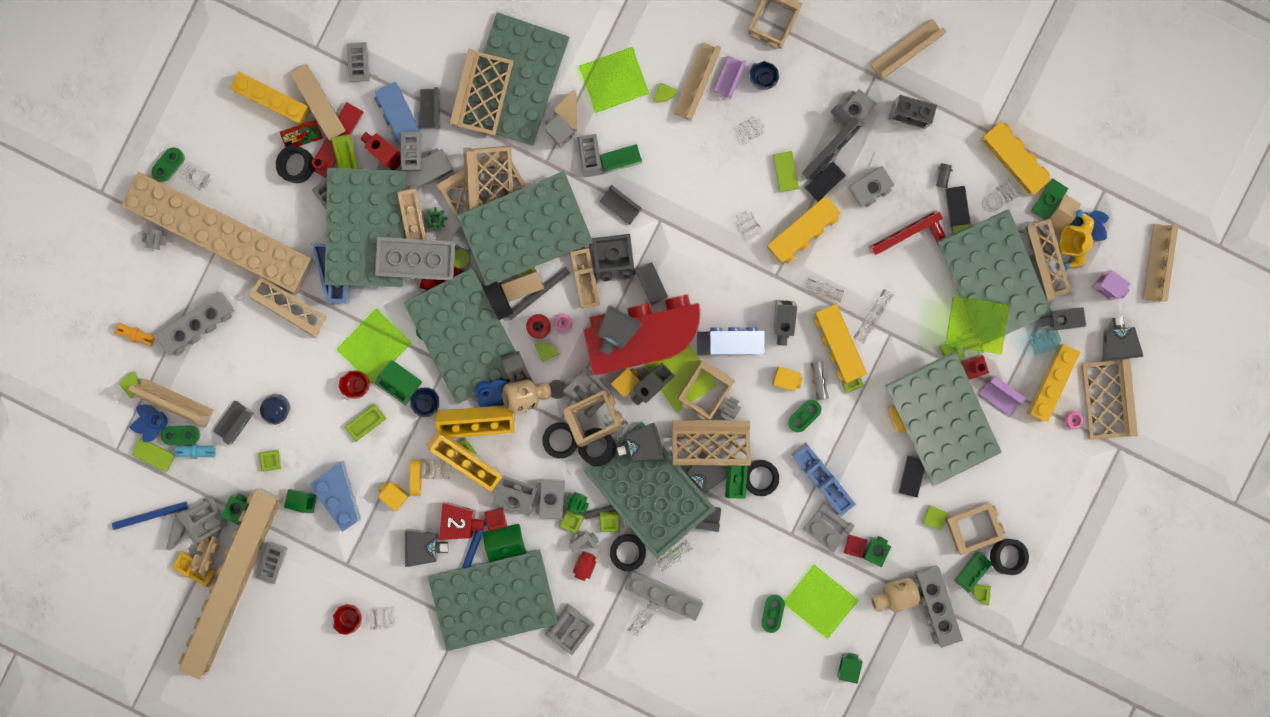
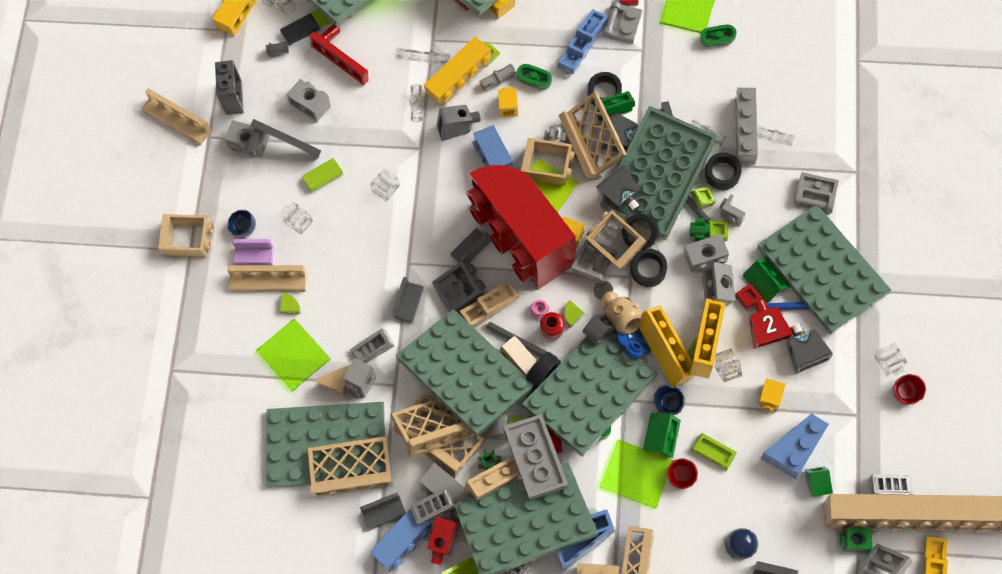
camera: 105 degrees left, 20 degrees down
tan hinge [190,536,220,577] -> none
lime tile [259,450,282,472] -> none
yellow beam [410,459,422,496] -> none
red brick [572,551,597,581] -> none
dark grey torso [598,305,642,356] -> none
green panel [600,144,642,174] -> none
dark grey torso [631,363,675,405] -> none
yellow brick [766,196,841,264] -> none
black tile [805,162,846,202] -> none

